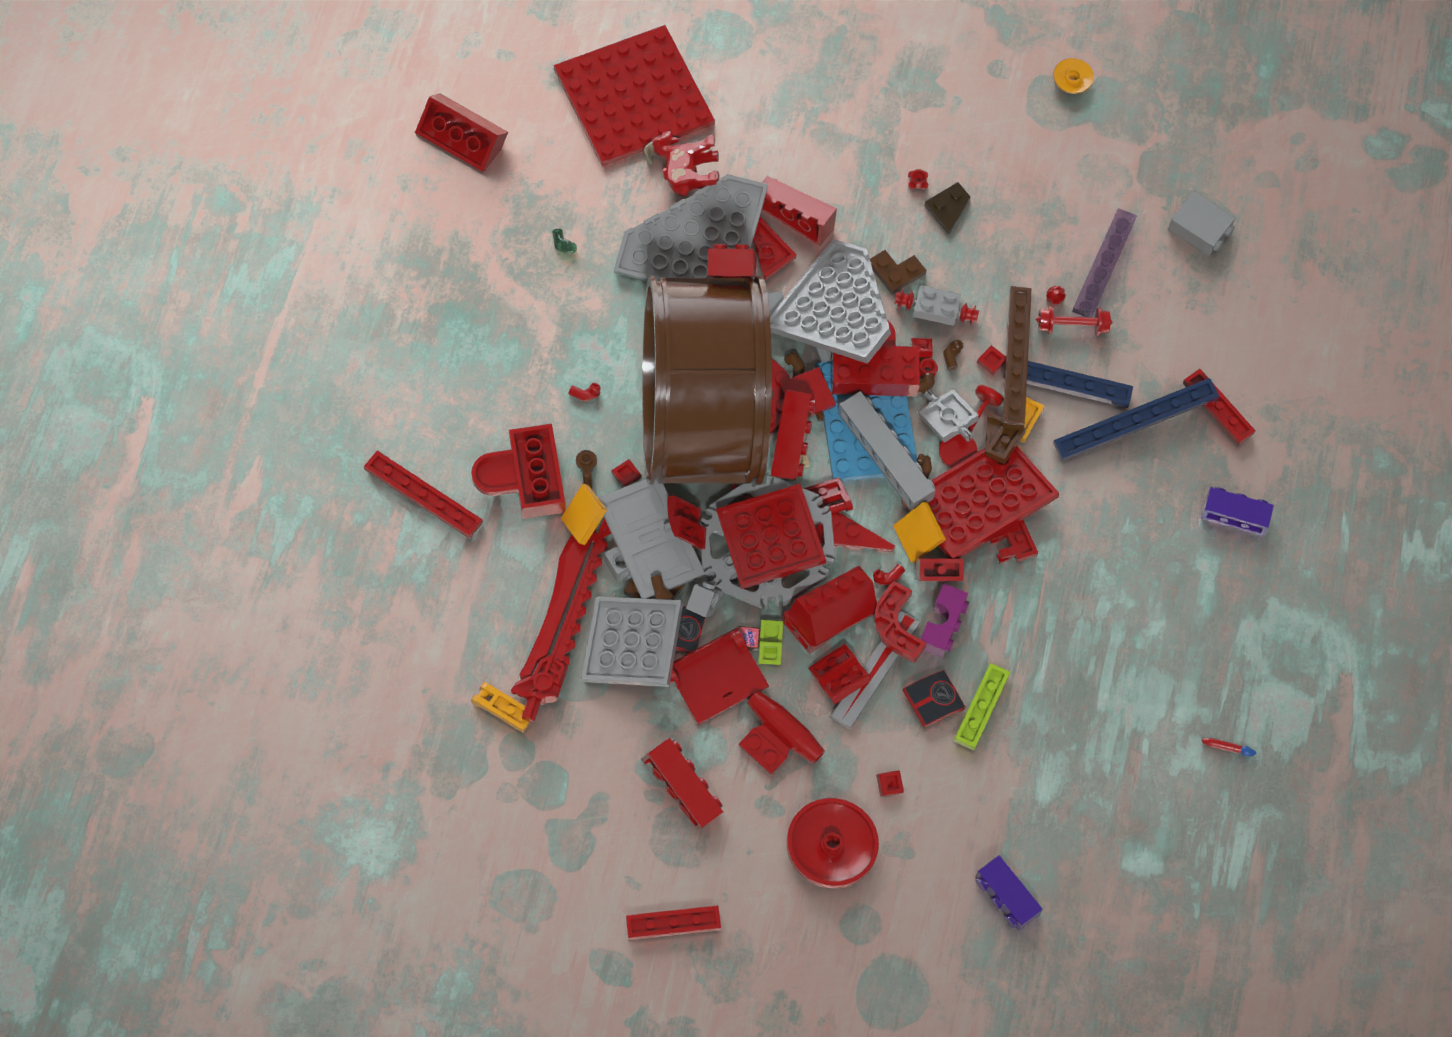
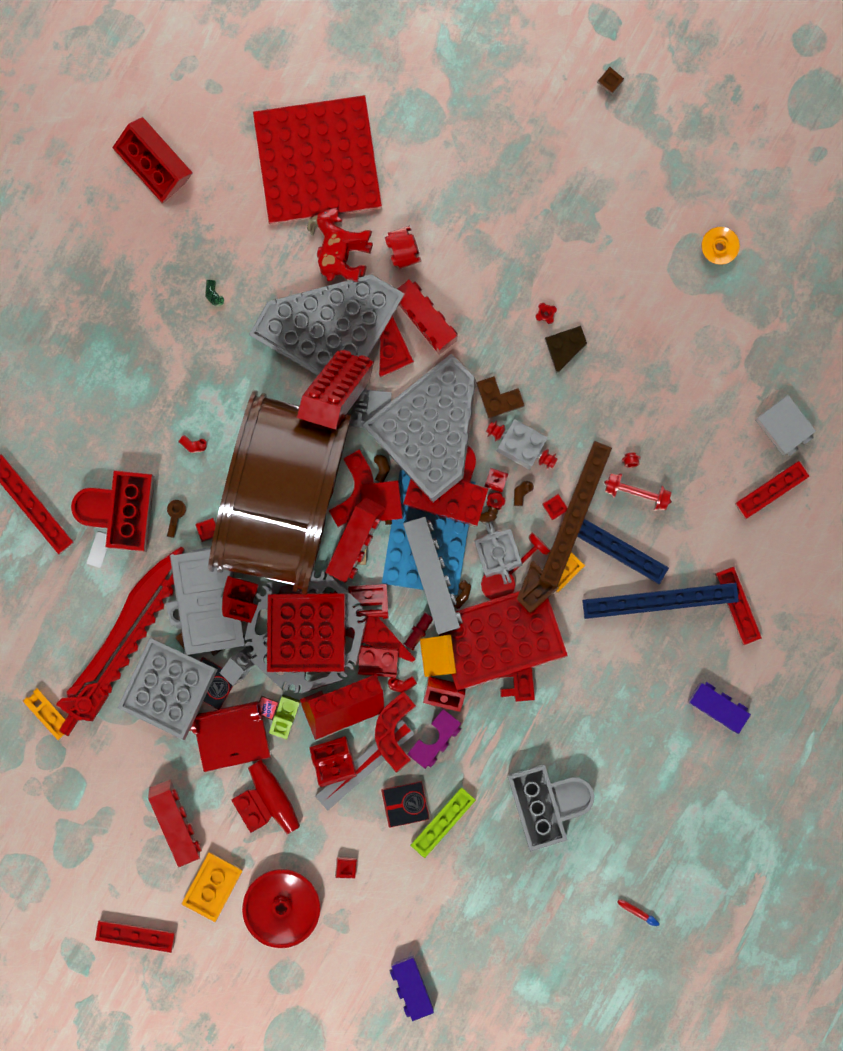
camera: 25 degrees right, 20 degrees up
light orange tile [561,483,607,545] -> none
reddish brown arm [651,575,674,600] -> none
clear purple plate [1072,208,1137,317] -> none
none -> white sticker [87,531,107,568]
none -> light orange plate [181,852,243,922]
none -> red plate [358,646,399,678]
none -> red brick [385,225,422,269]
none -> dark red pin [403,612,433,651]
none -> light grey brick [507,764,594,851]
none -> red plate [735,461,810,520]

